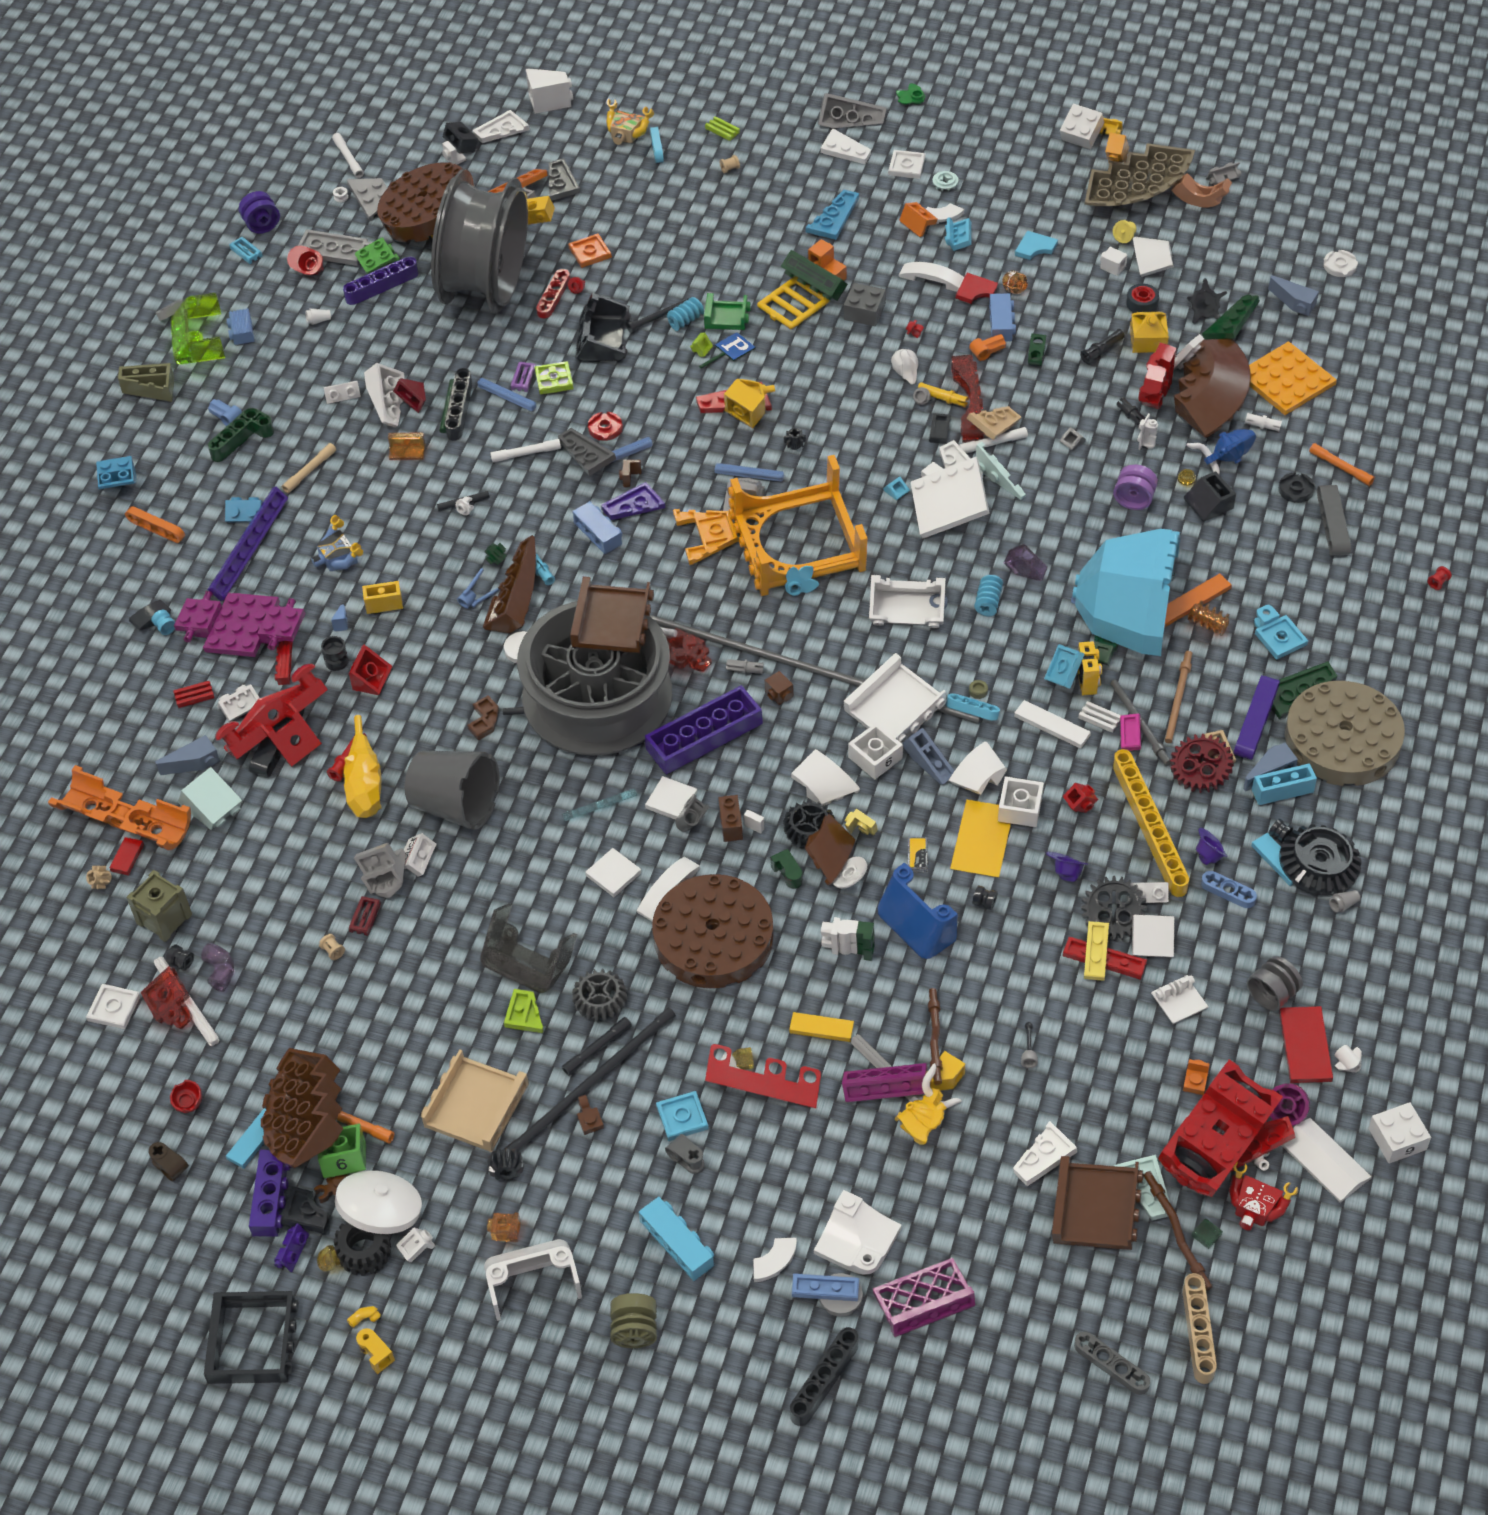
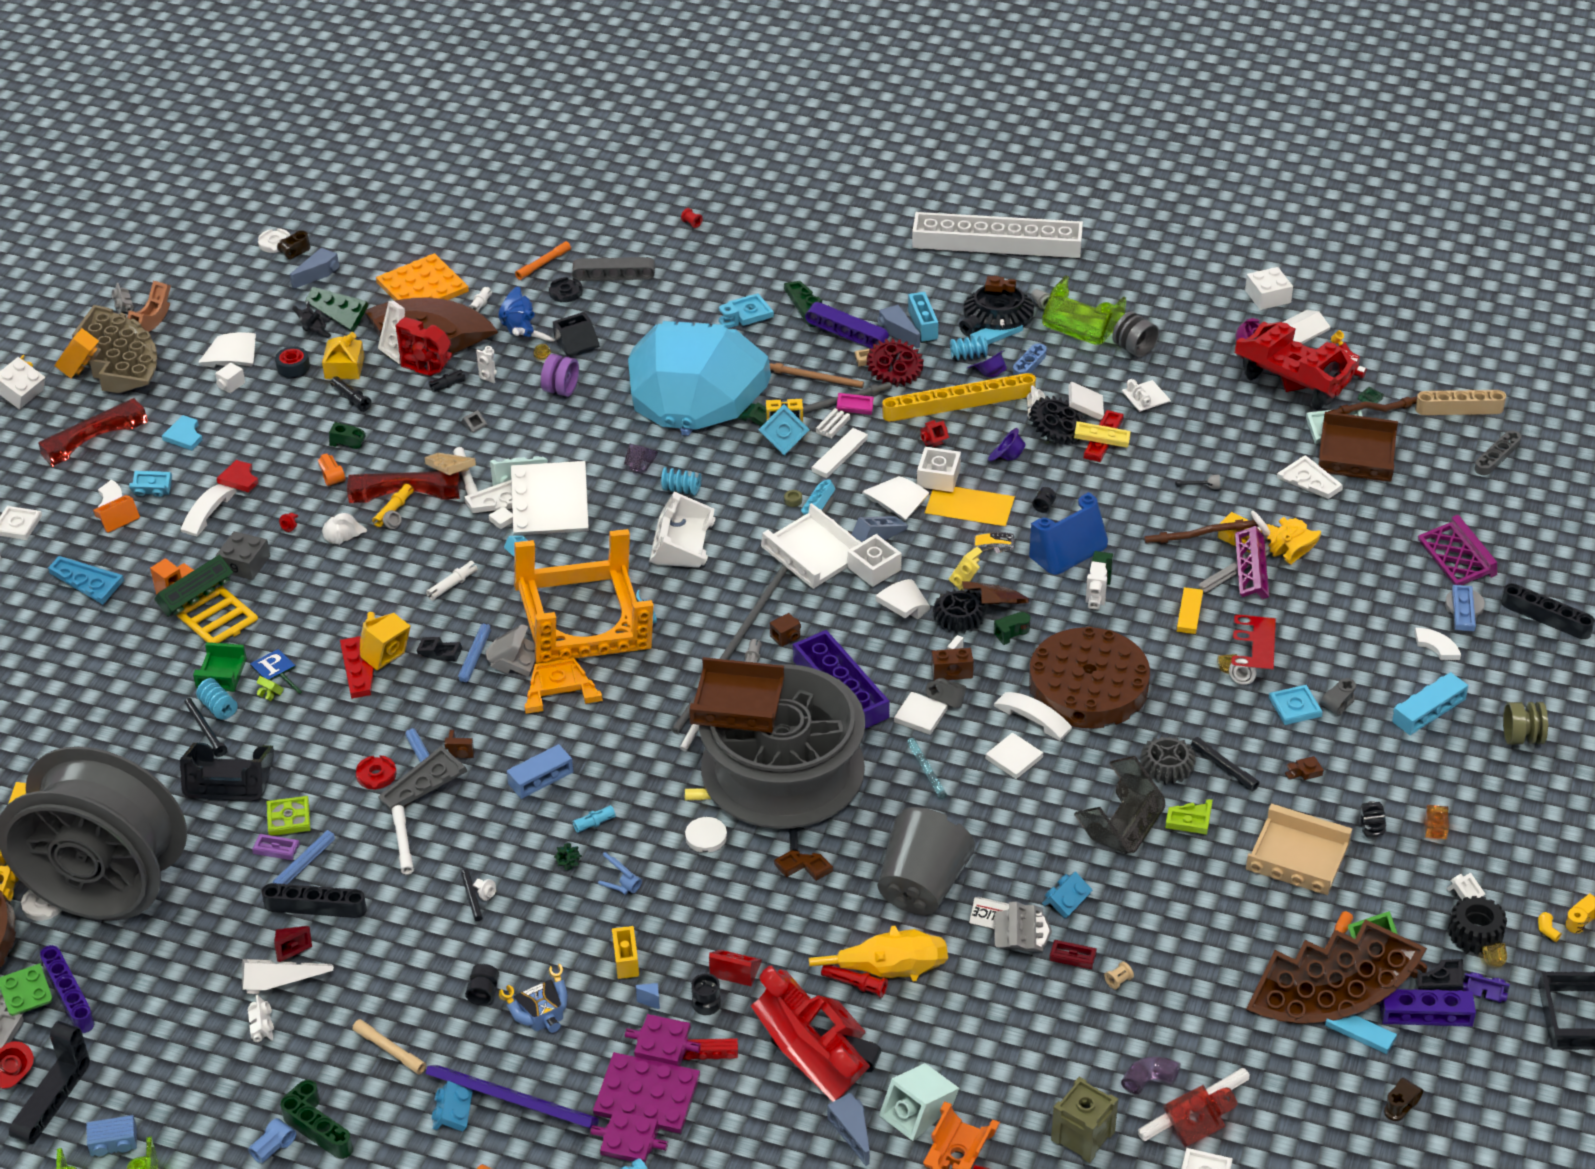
camera: 90 degrees left, 10 degrees down
black wheel [166,944,194,971] -> none
red hair [170,1080,202,1113] -> none
red tile [173,680,215,708] -> none
white bracket [217,684,259,722] -> none
white cone [305,308,331,325] -> none
white dish [335,1171,422,1234] -> none
clear orange panel [388,432,425,460] -> none
dark green bar [439,379,454,433] -> none
reddish brown wedge [482,535,536,633] -> none
white windscreen [484,1239,582,1321] -> none
black piece [504,1007,676,1152] -> none
wing [601,482,665,520] -> none
black gear [784,428,806,450] -> none
white slope [814,1190,901,1275] -> none
white dish [833,857,867,889] -> none
black tile [929,413,951,444] -> none
light aqua gear [933,171,958,191] -> none
medium blue brick [989,293,1016,342] -> none
clear orange head [1002,270,1028,294] -> none
light yellow piece [1113,220,1137,243] -> none
orange bracket [1183,1059,1210,1095] -> none
red tile [1279,1006,1333,1083] -> none
dark tan brick [1284,681,1405,786] -> none
white piece [1335,1045,1362,1073] -> none
none -> black beam [9,1021,90,1144]
none -> clear red arch [38,398,148,467]
none -> dark brown piece [277,230,311,259]
none -> black slope [416,637,463,661]
none -> white pin [426,561,478,601]
none -> black wheel [465,964,500,1006]
none -> white brick [912,212,1083,258]
none -> medium azure piece [950,336,988,361]
none -> reddish brown plate [985,275,1016,292]
none -> clear neon green windscreen [1042,275,1126,345]
none -> dark azure bracket [1042,871,1093,919]

